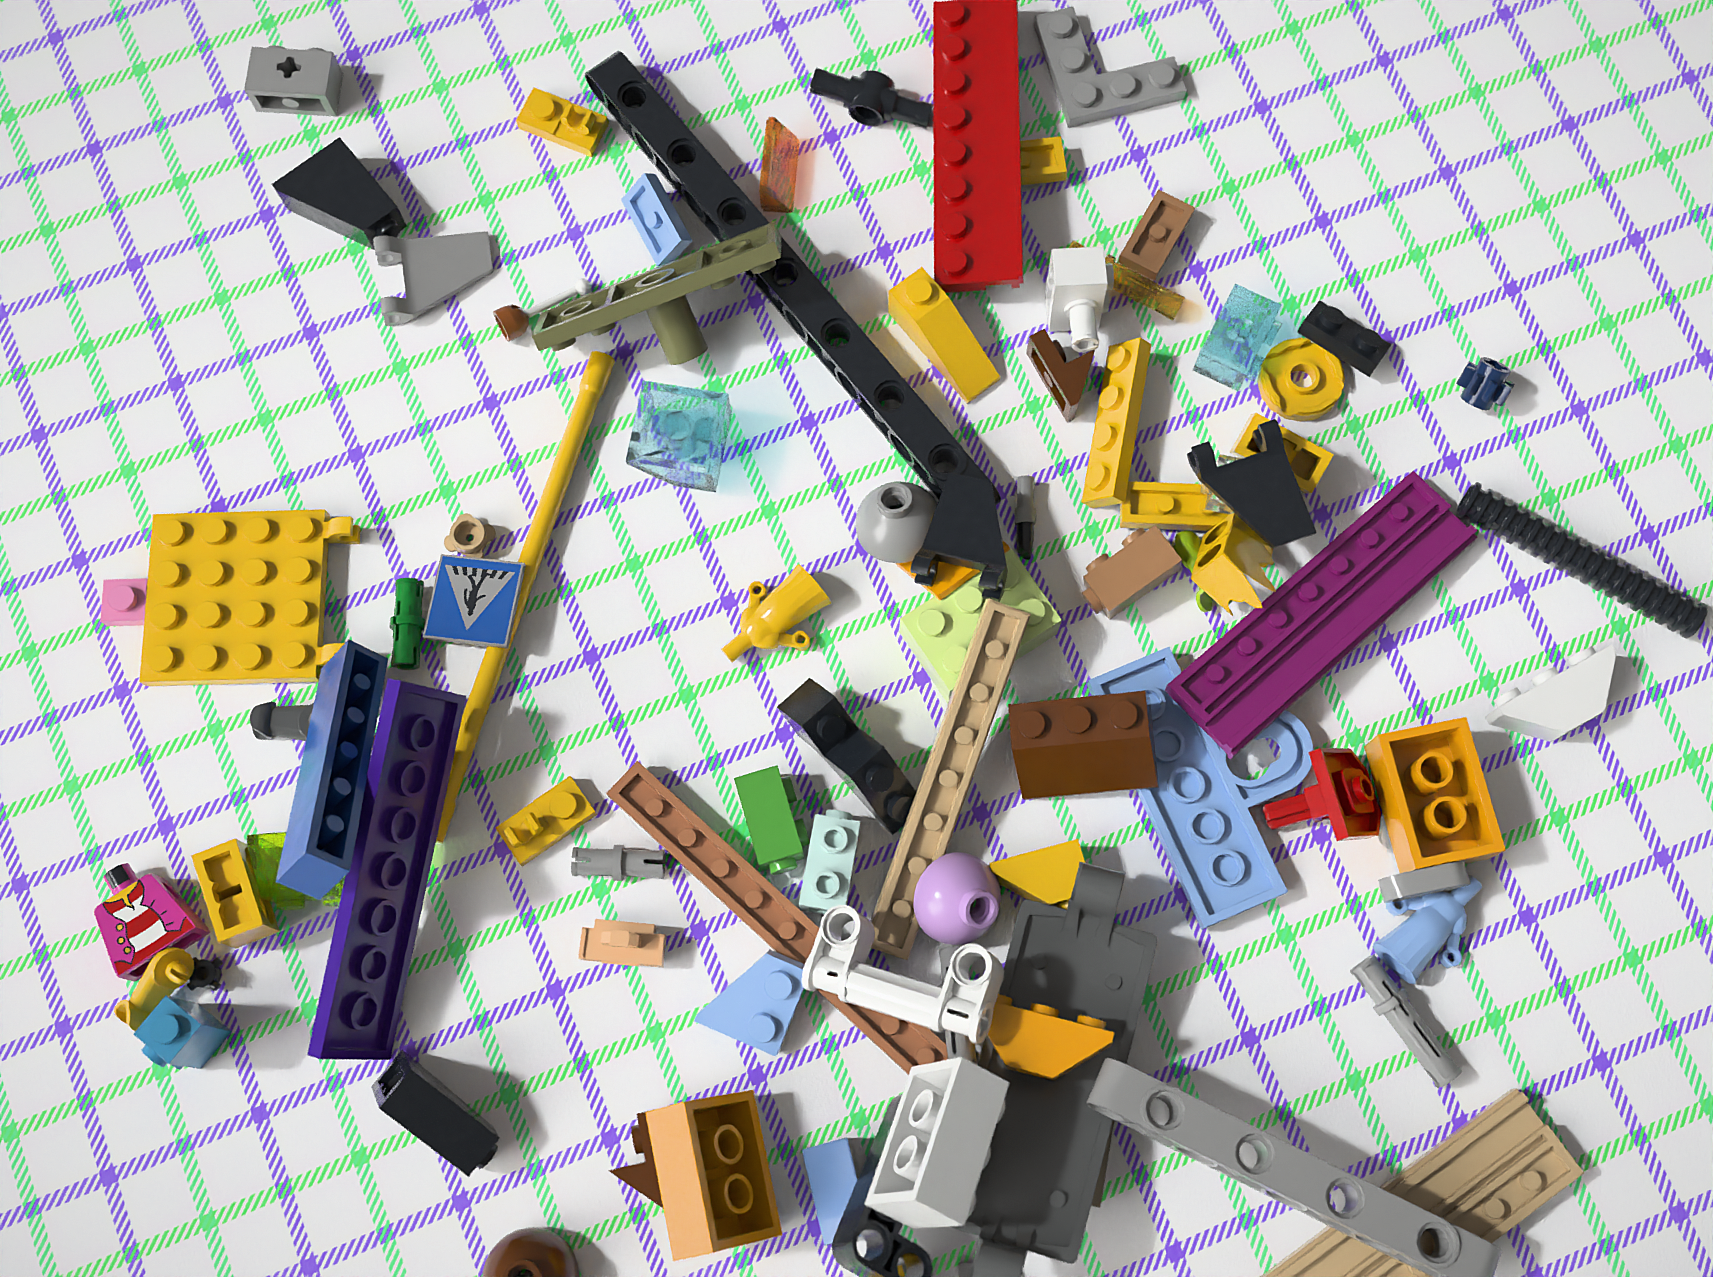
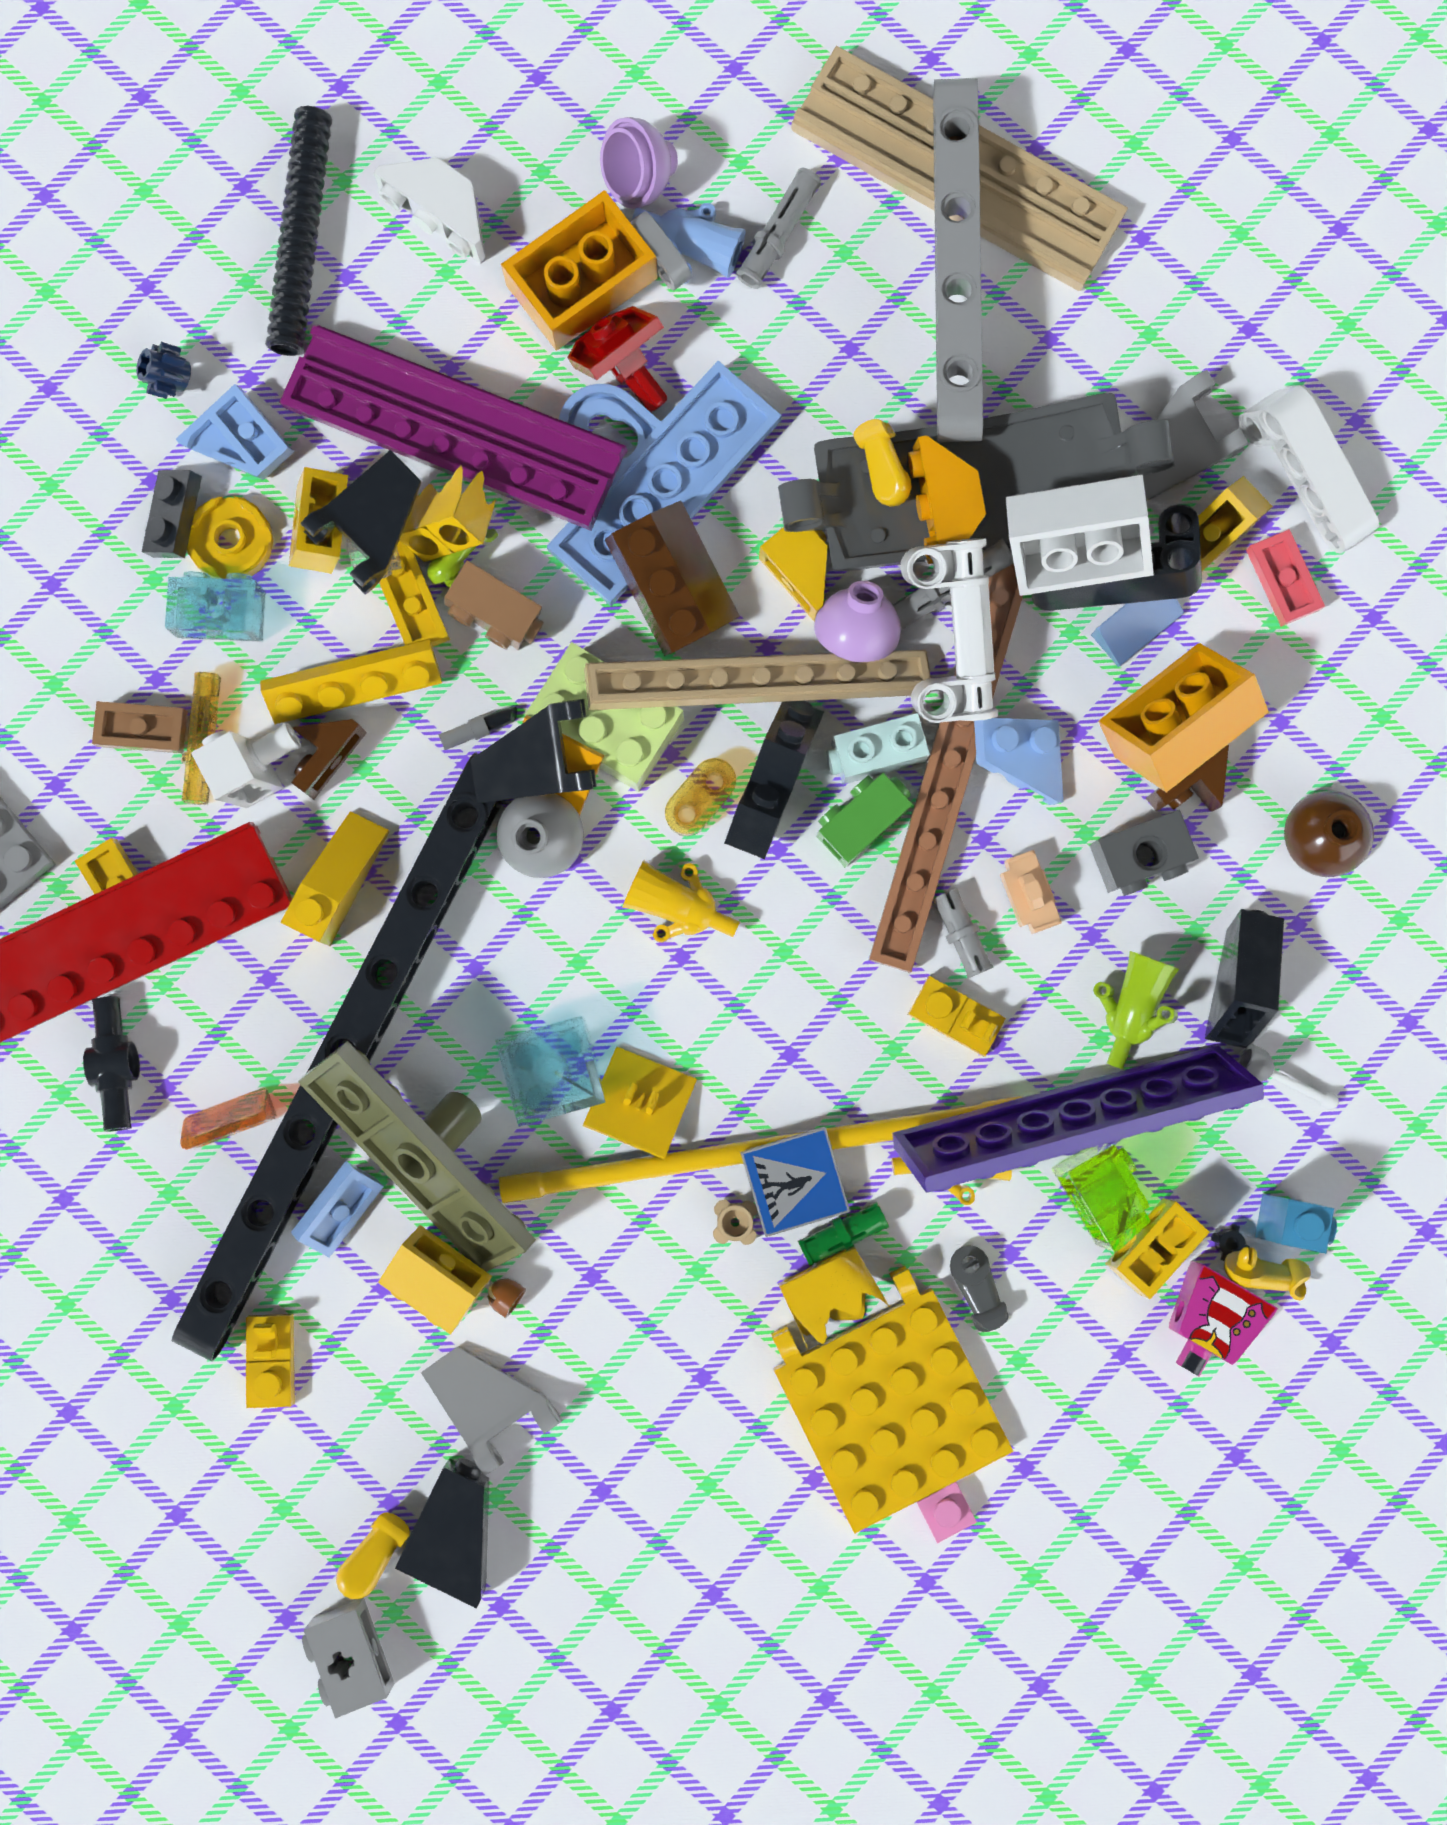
camera: 120 degrees left, 10 degrees up
blue brick [276,639,388,900] -> none
none -> light blue wing [176,384,295,480]
none -> yellow piece [336,1512,410,1599]
none -> yellow brick [378,1225,492,1335]
none -> yellow piece [583,1046,697,1160]
none -> lavender piece [600,117,678,209]
none -> clear yellow plate [665,758,736,836]
none -> yellow piece [778,1247,890,1350]
none -> yellow piece [853,419,911,507]
none -> dark grey brick [1089,810,1199,896]
none -> lime piece [1093,951,1179,1069]
none -> hinge [1238,1044,1339,1110]

